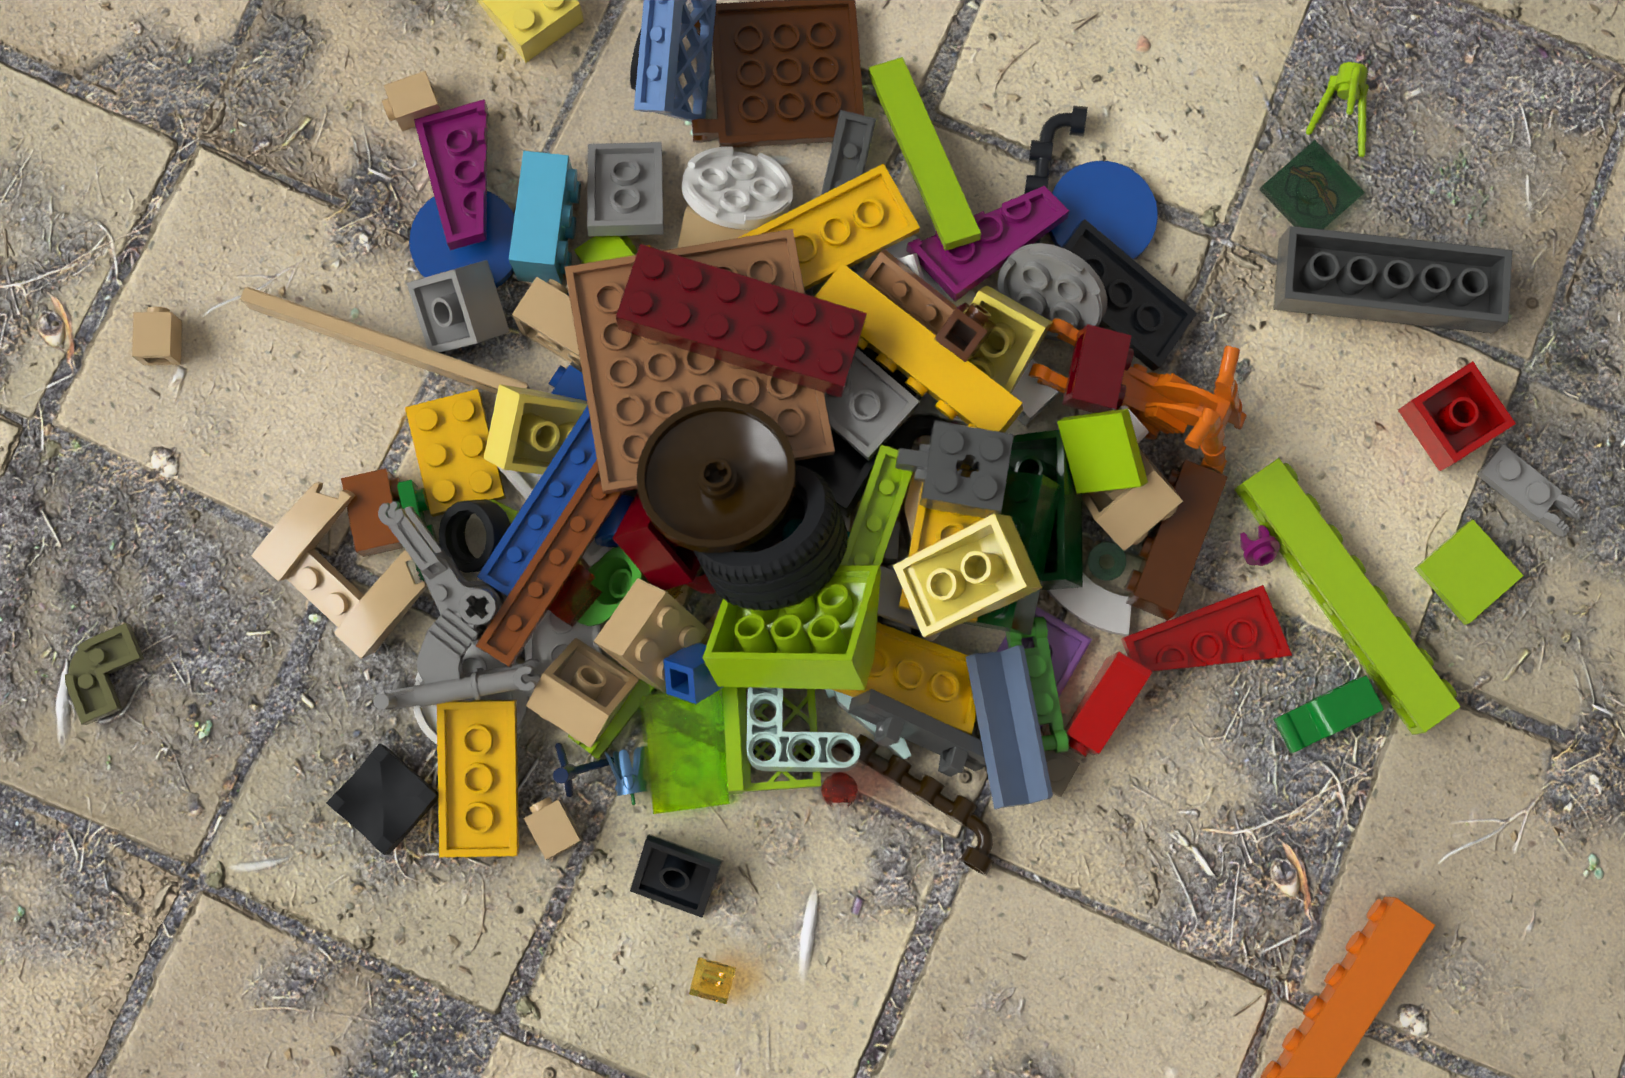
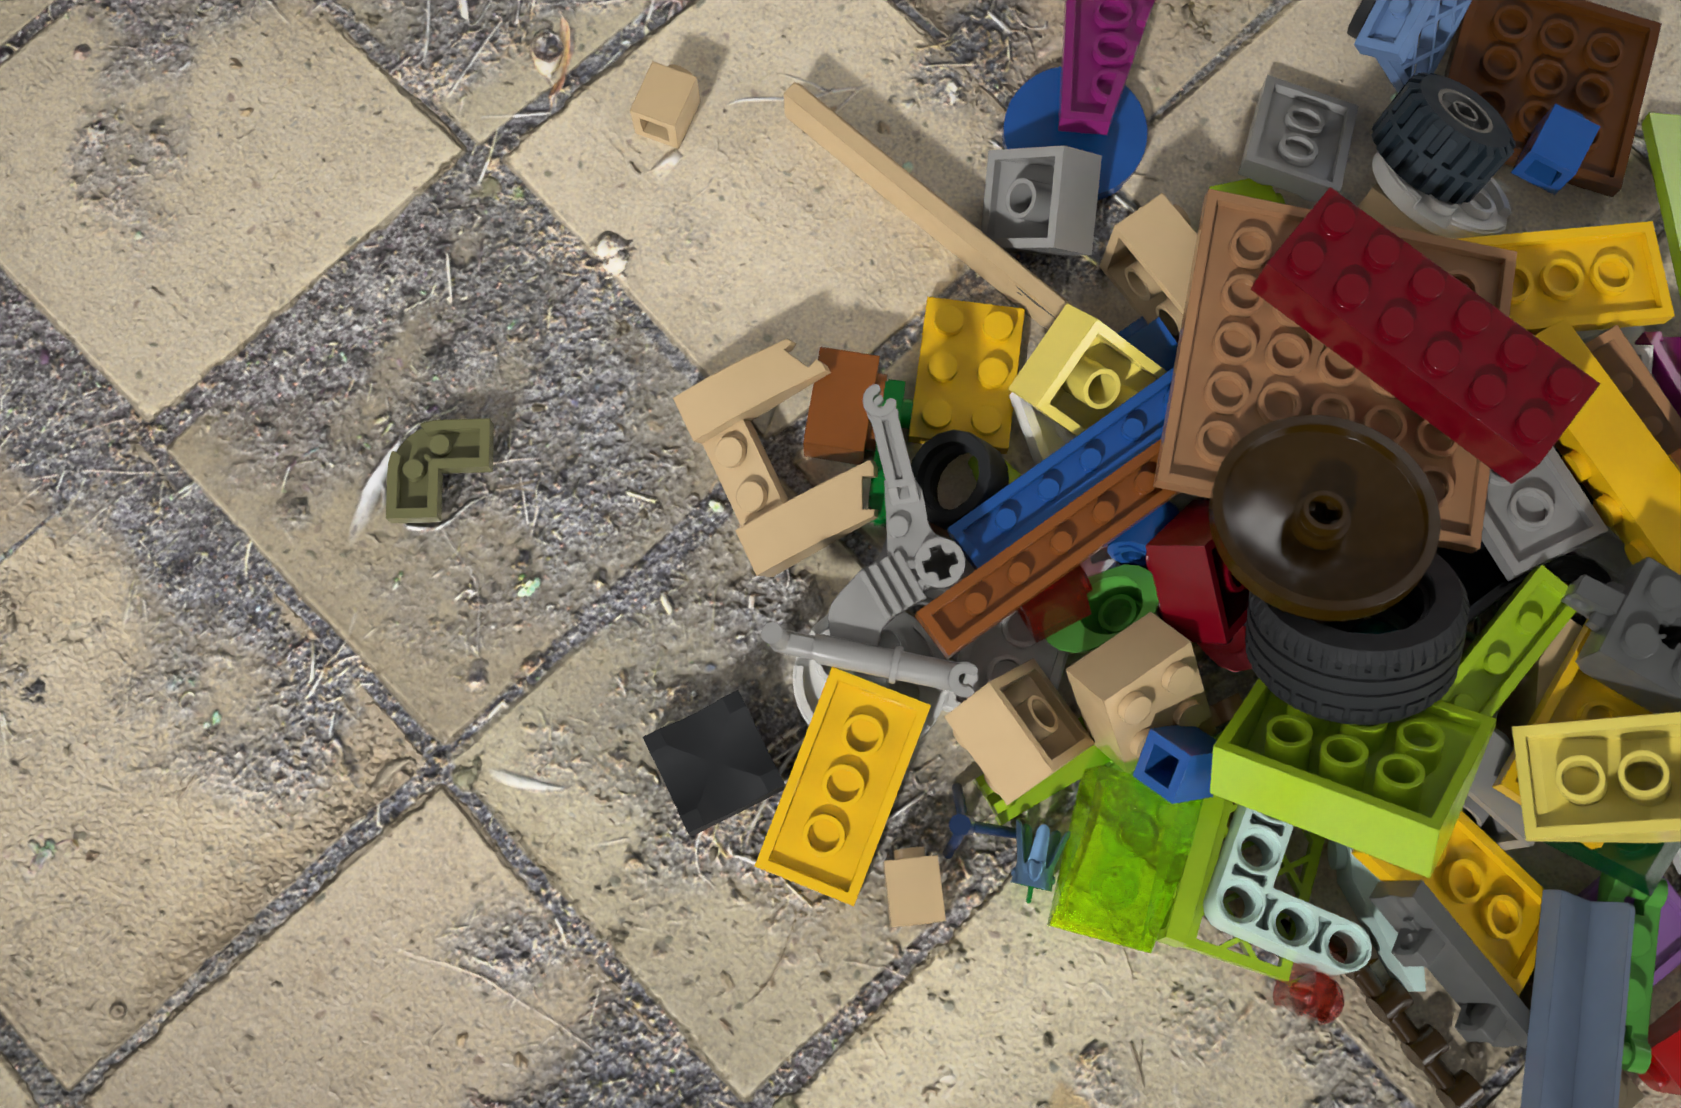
camera: 30 degrees right, 5 degrees down
medium azure brick [509,150,581,285] -> none
black slope [630,834,723,918] -> none
dark grey tile [821,110,876,195] -> none
none -> black wheel [1371,72,1515,204]
none -> blue brick [1511,103,1601,195]

